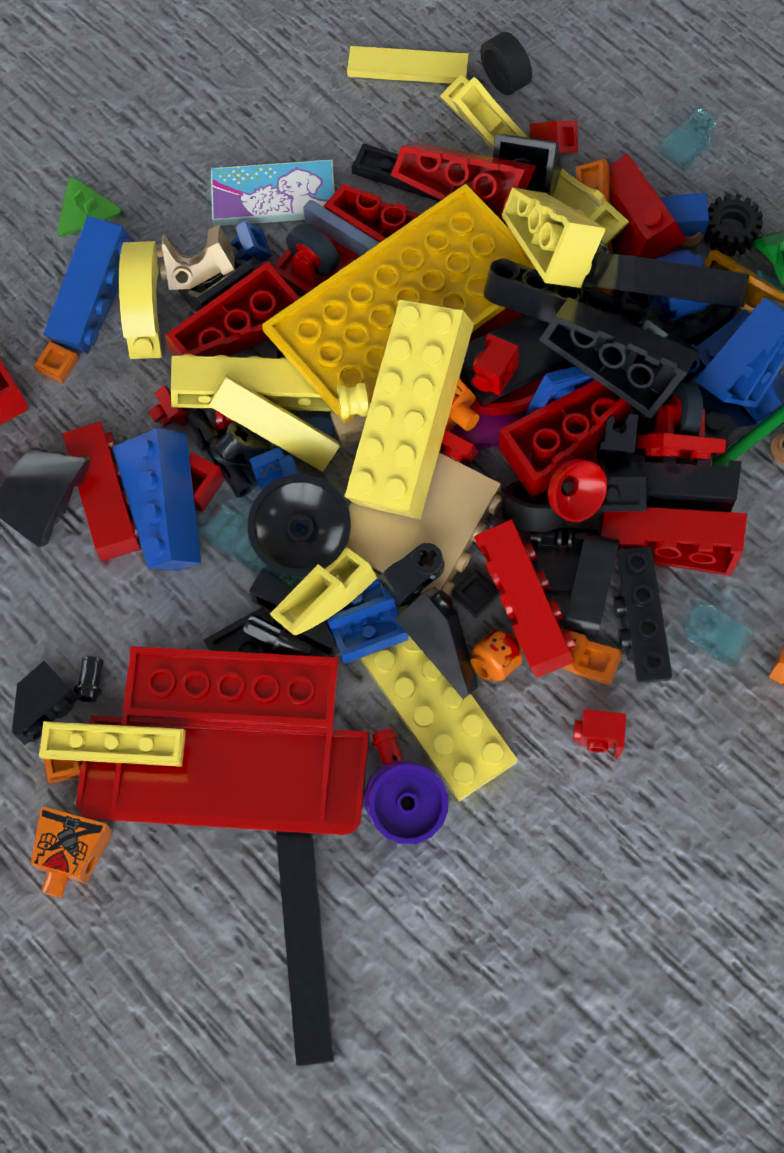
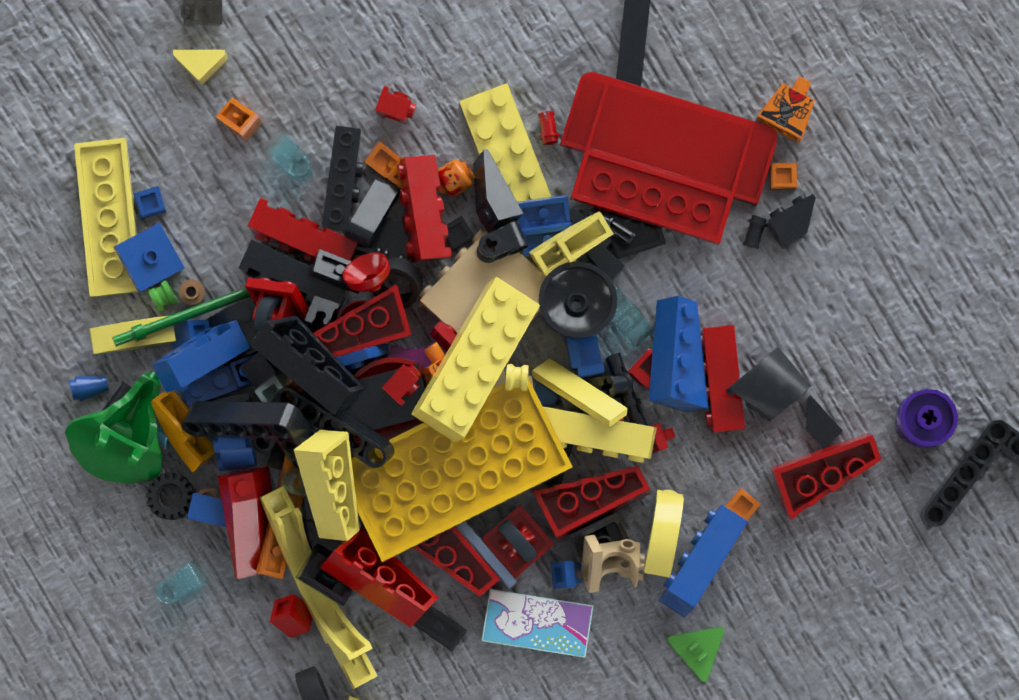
camera: 170 degrees left, 15 degrees up
light yellow tile [39,721,186,766] -> none
dark purple wheel [364,760,448,844] -> none

